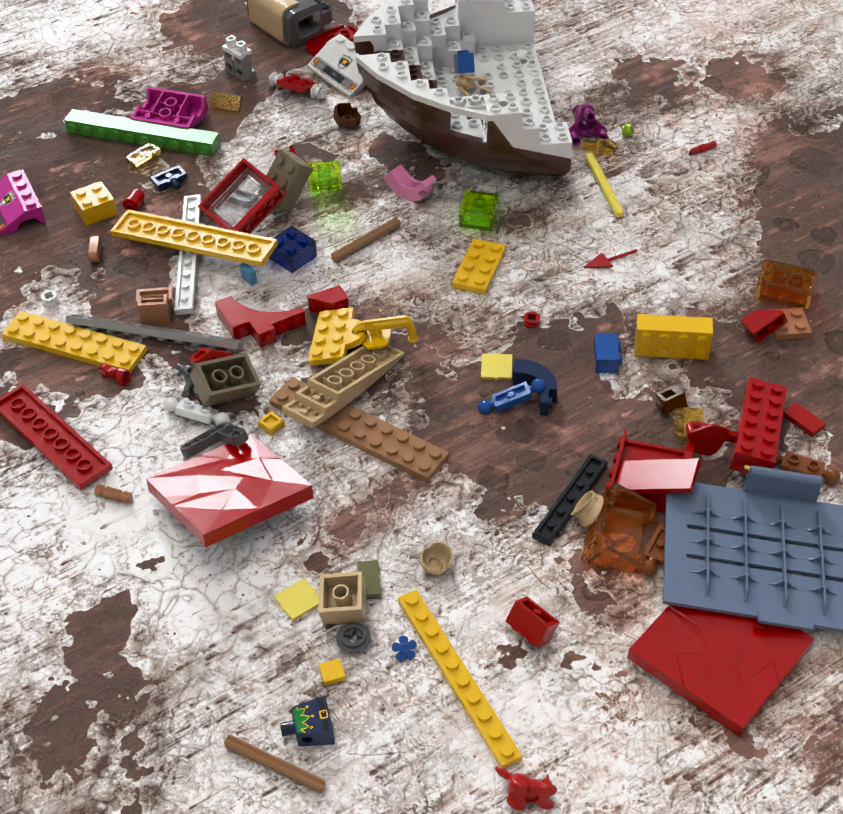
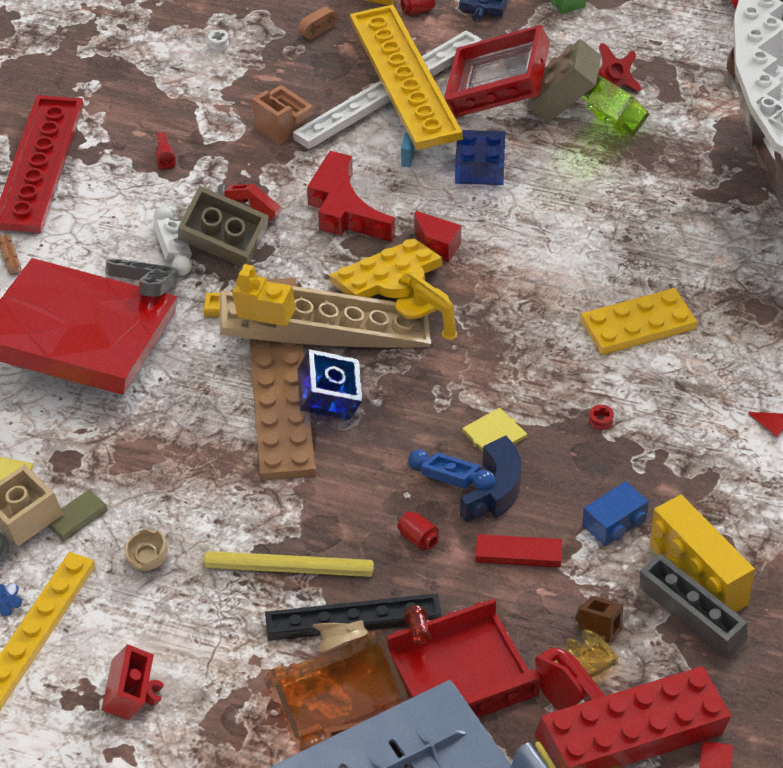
camera: 50 degrees right, 0 degrees up
yellow plate [1,311,147,374] -> none
light grey plate [65,314,244,352] -> none
medium nougat axle [331,218,401,262] -> none
bright pink arch [383,164,437,201] -> none
clear neon green brick [459,190,499,231] -> none
tile [612,458,701,495] -> none
none -> light yellow axle [204,551,374,577]
none -> yellow hinge [232,264,296,326]
none -> clear blue brick [297,349,362,420]
none -> red brick [397,511,439,551]
none -> clear red pin [404,605,432,644]
none -> red tile [475,534,562,567]
none -> dark grey brick [640,553,748,658]

